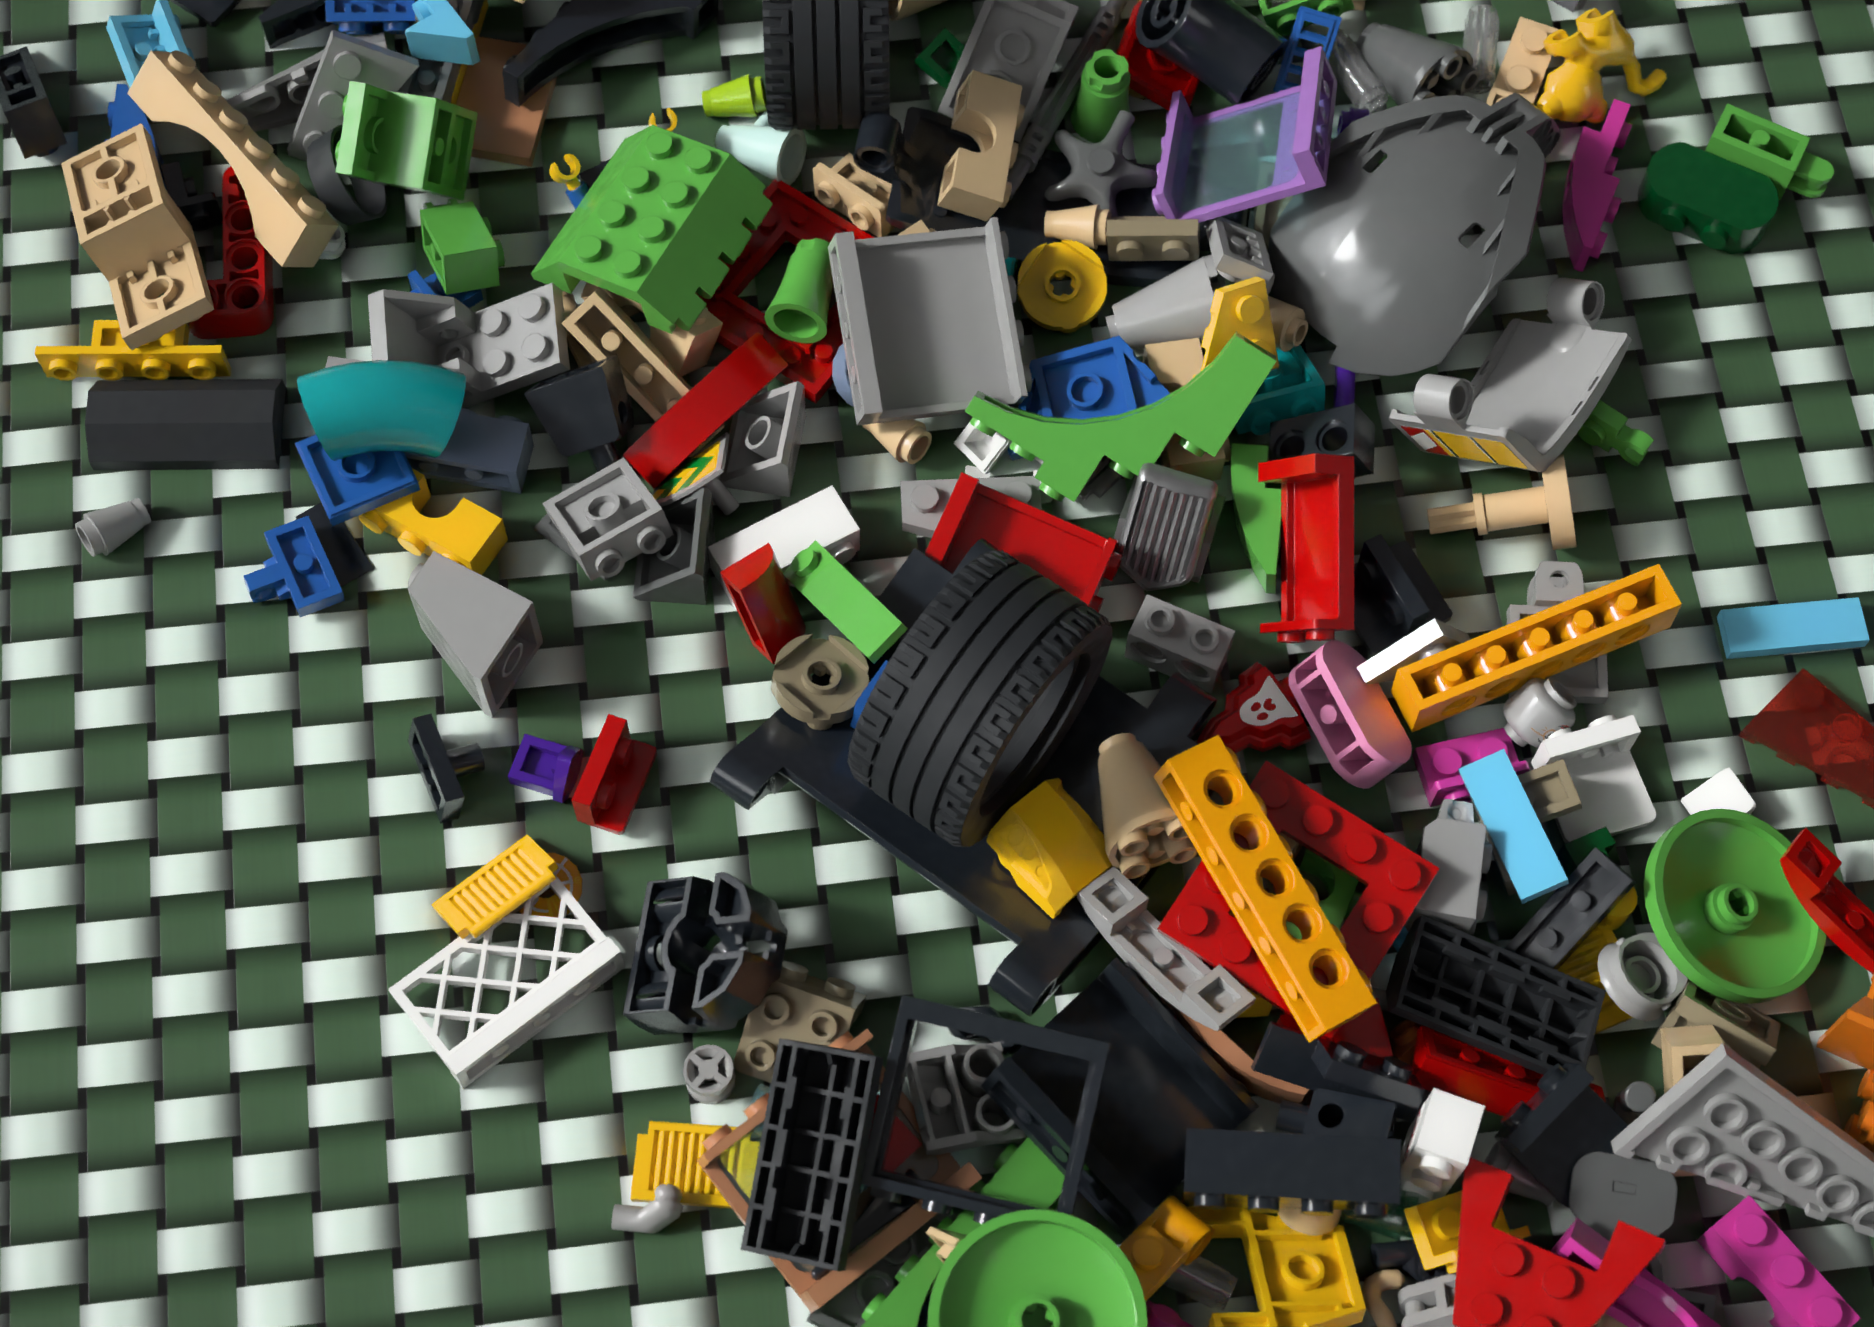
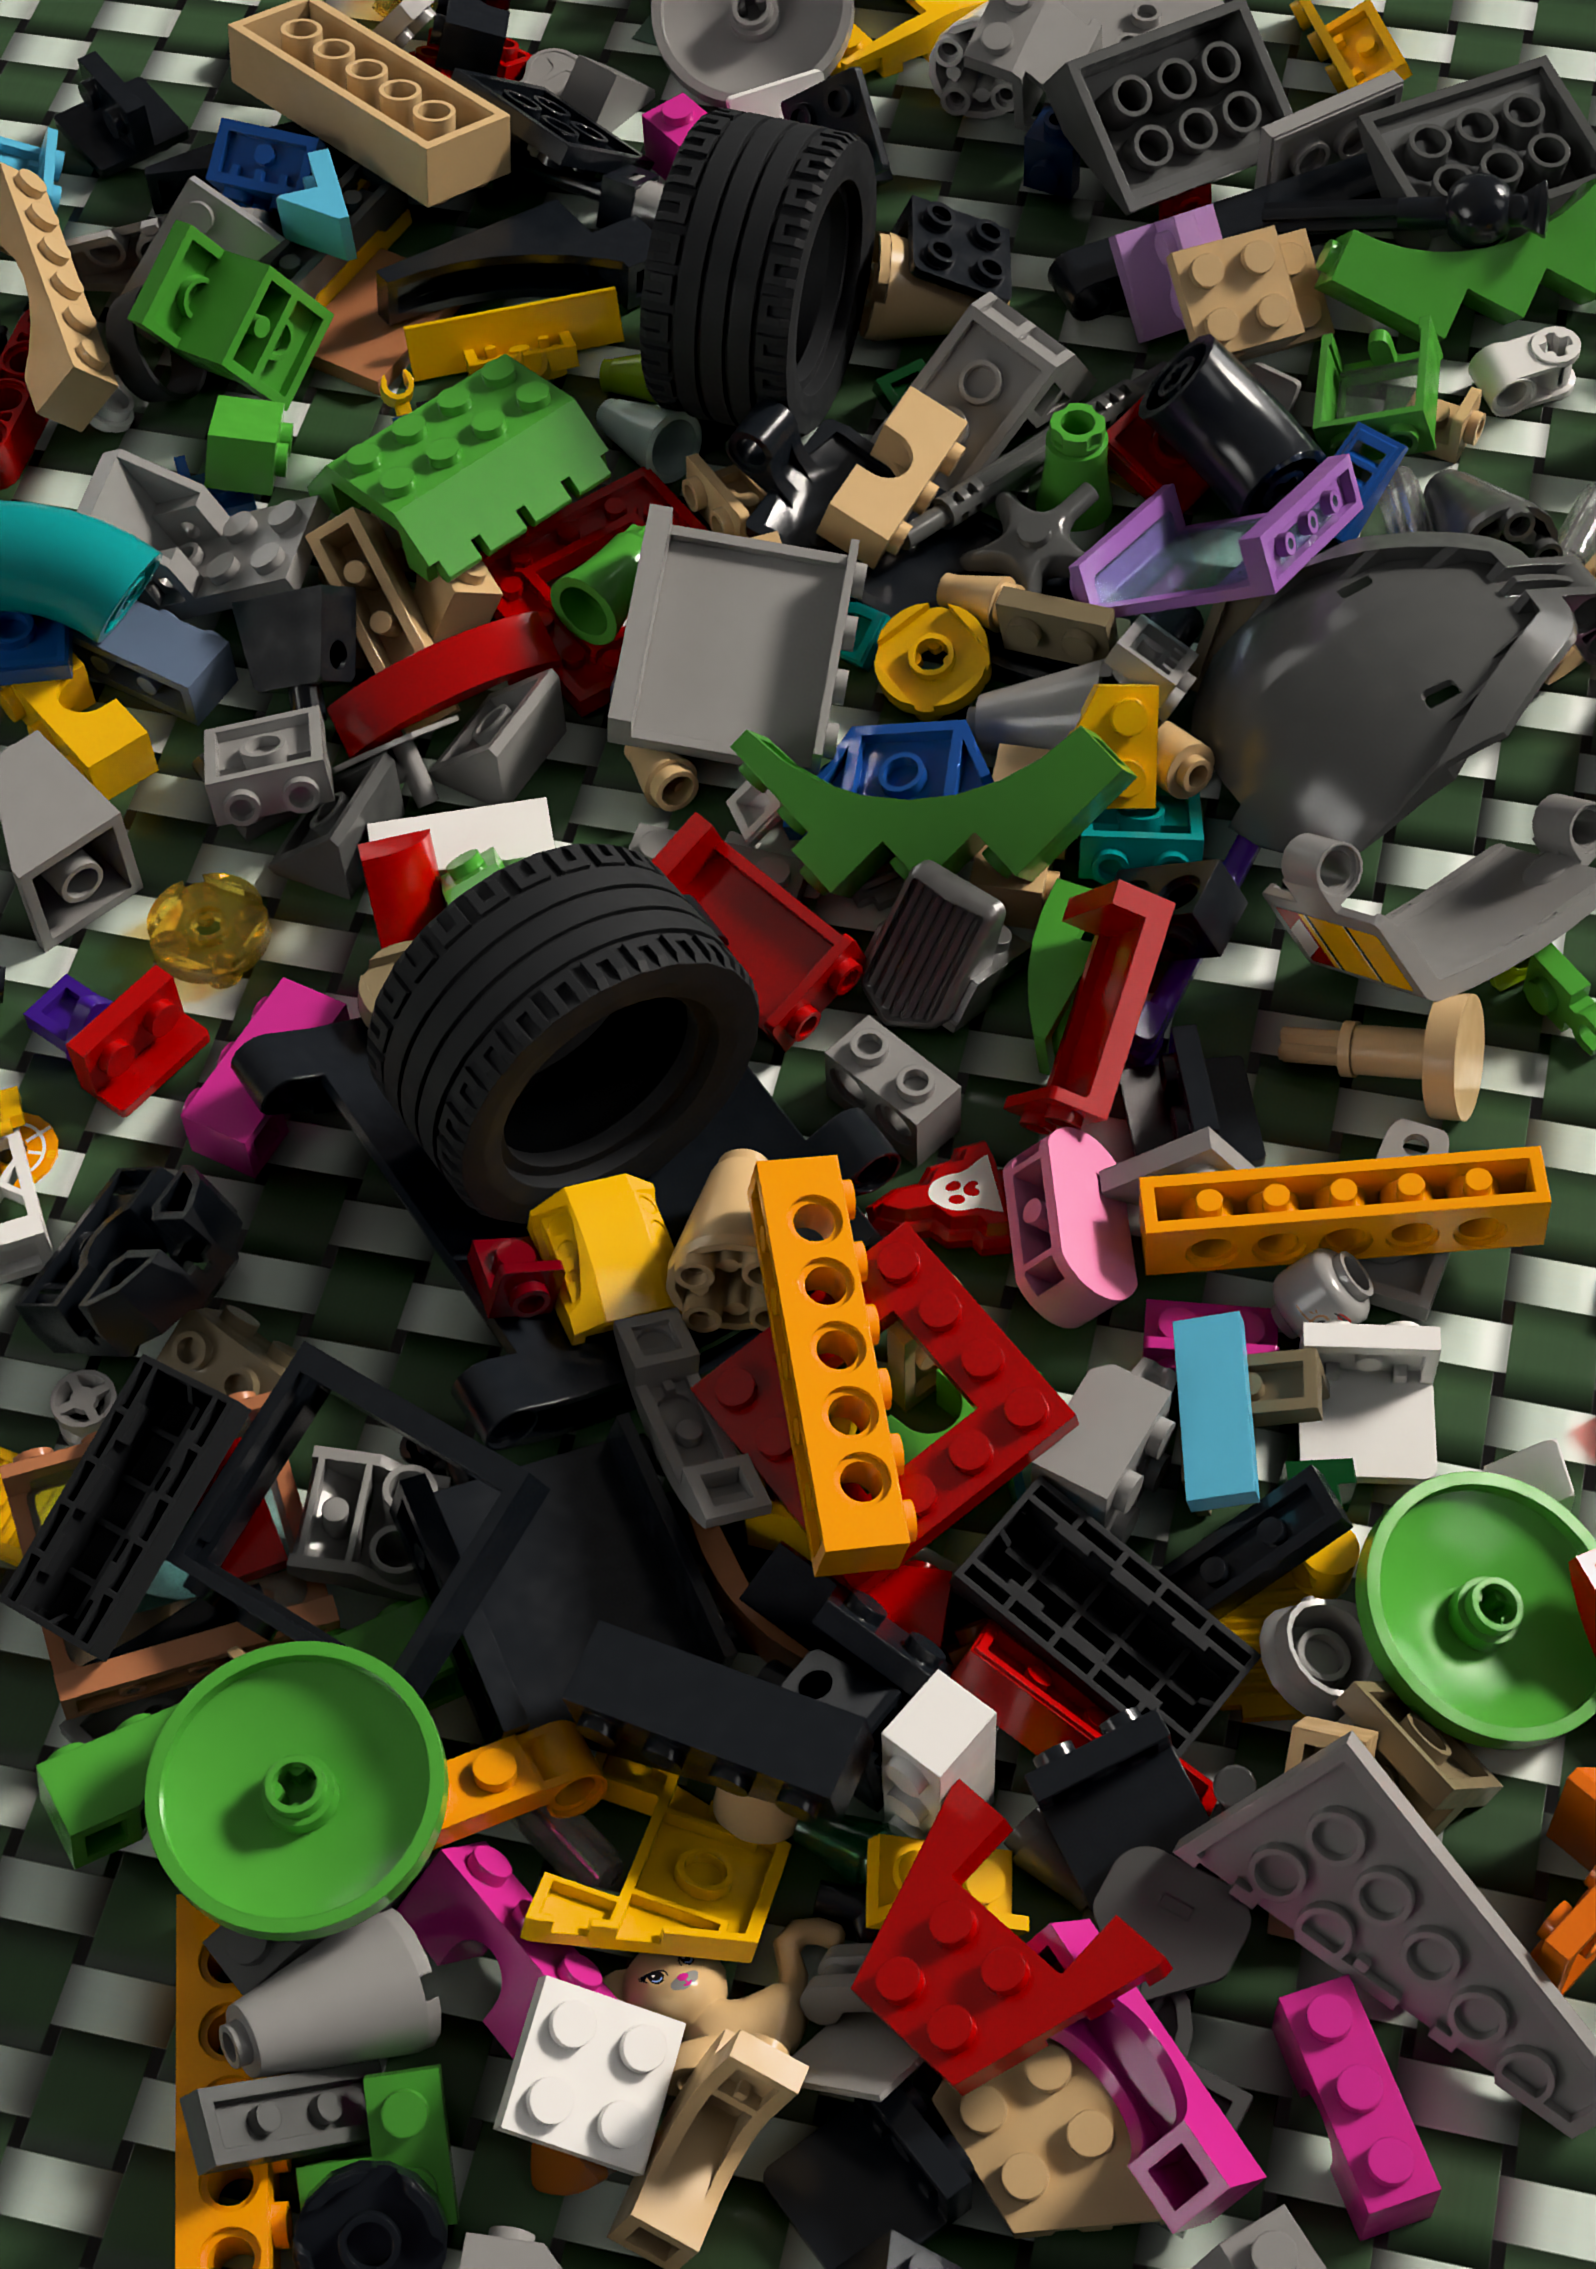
camera: 25 degrees right, 10 degrees down
none -> clear yellow plate [147,873,272,989]
none -> dark pink arch [180,977,350,1179]
none -> yellow bracket [403,286,625,382]
none -> dark red bracket [467,1236,566,1319]

